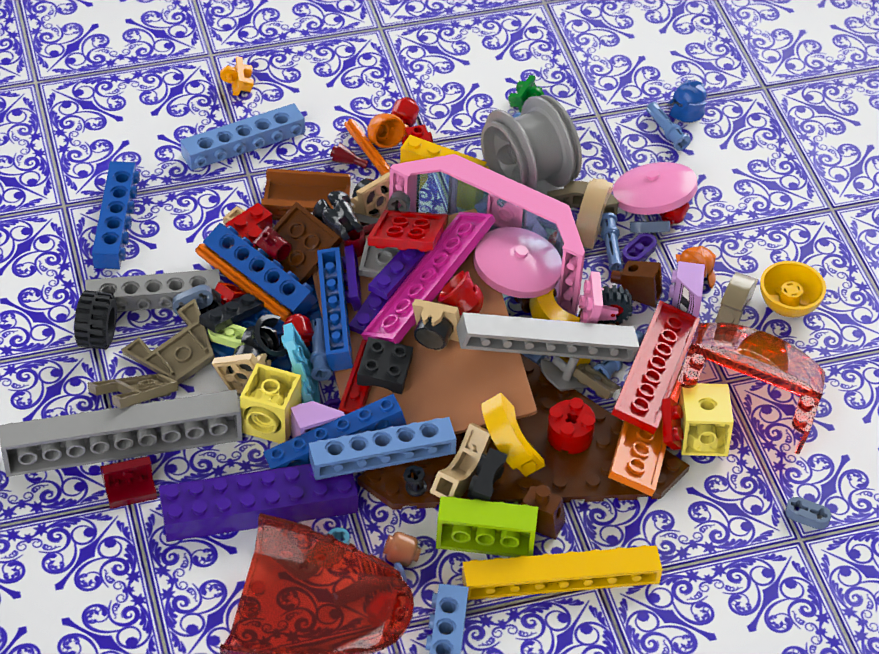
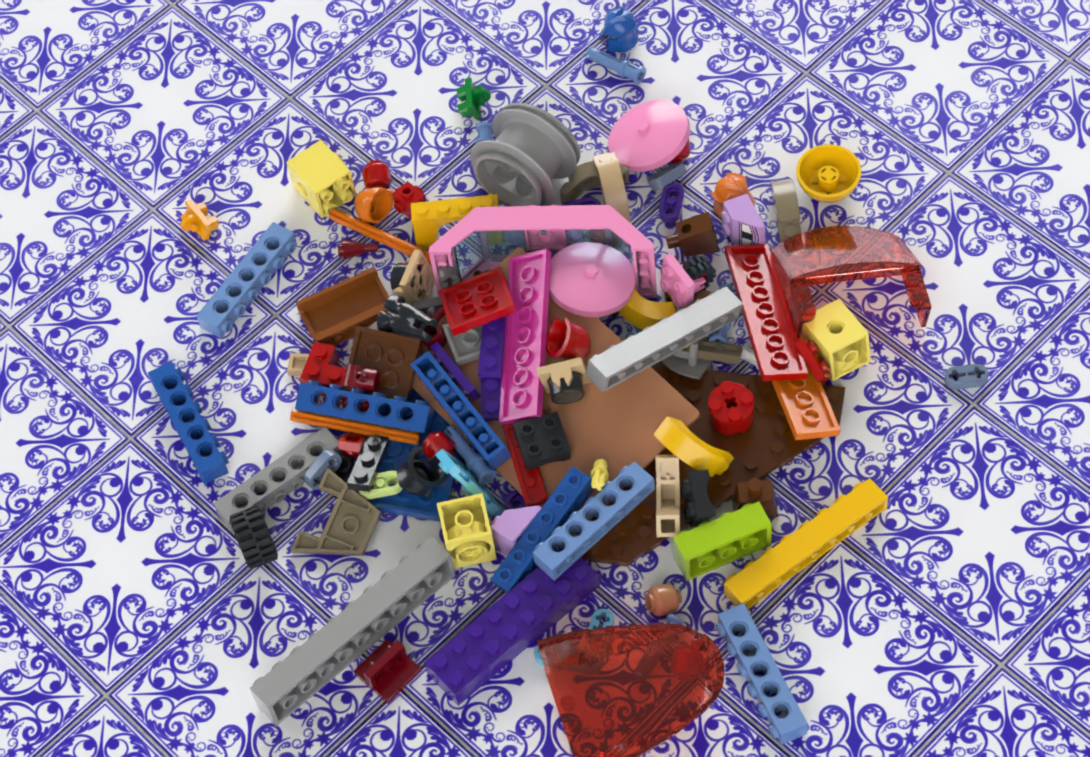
camera: 20 degrees left, 10 degrees up
dark tan wing [88,373,178,409] -> none
tan piece [212,345,271,395] -> none
black bush [403,465,427,497] -> none
medium blue pin [600,213,623,271] -> none
none -> light yellow brick [286,140,356,218]
none -> light yellow axle [590,459,609,491]

